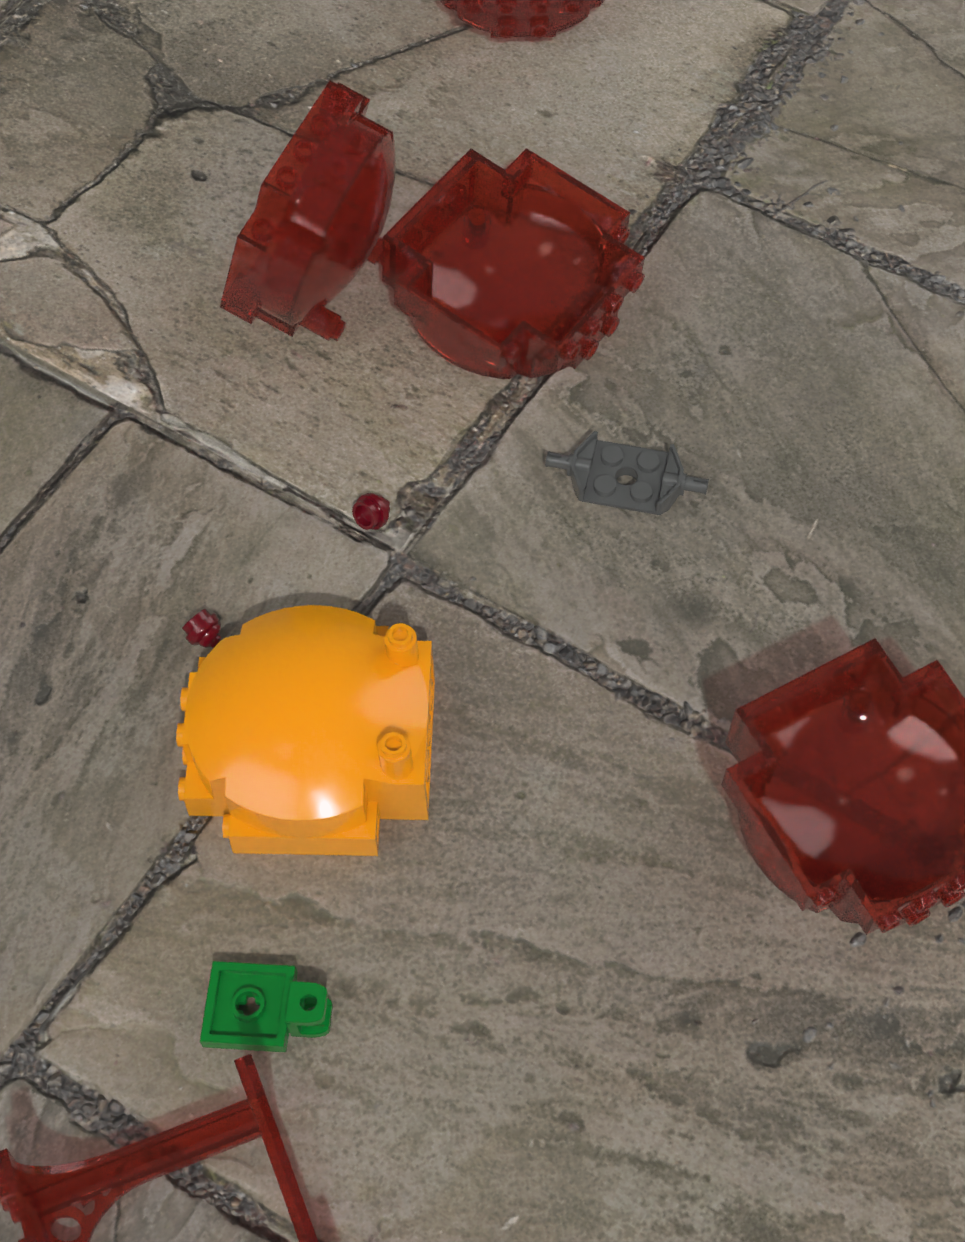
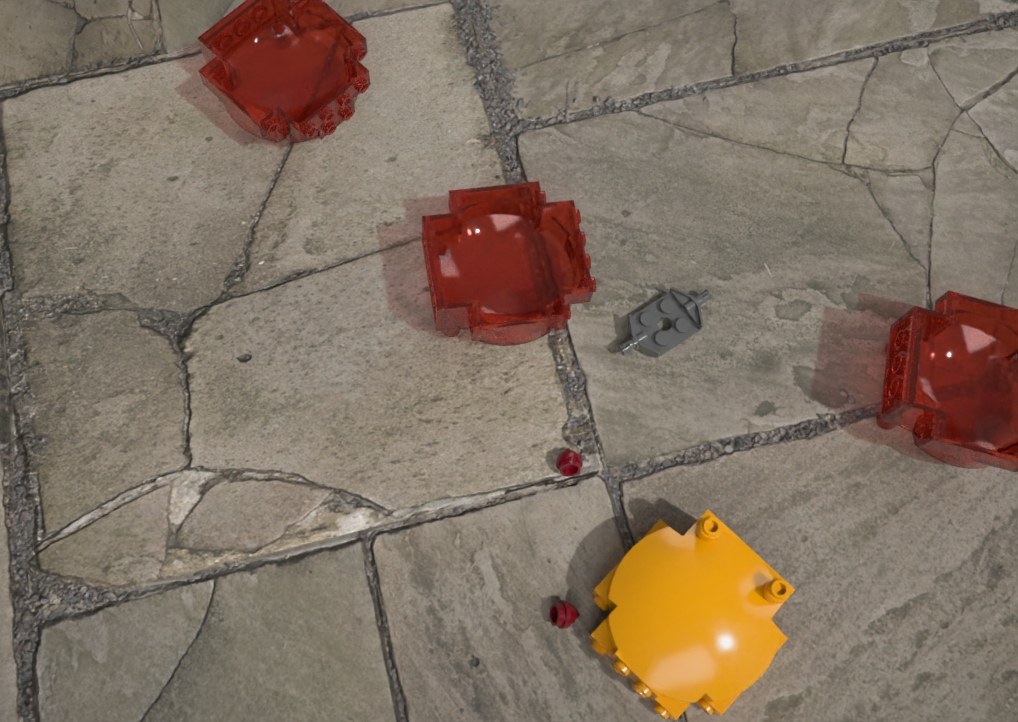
camera: 50 degrees left, 10 degrees up
clear red windscreen [220,80,396,341] -> none

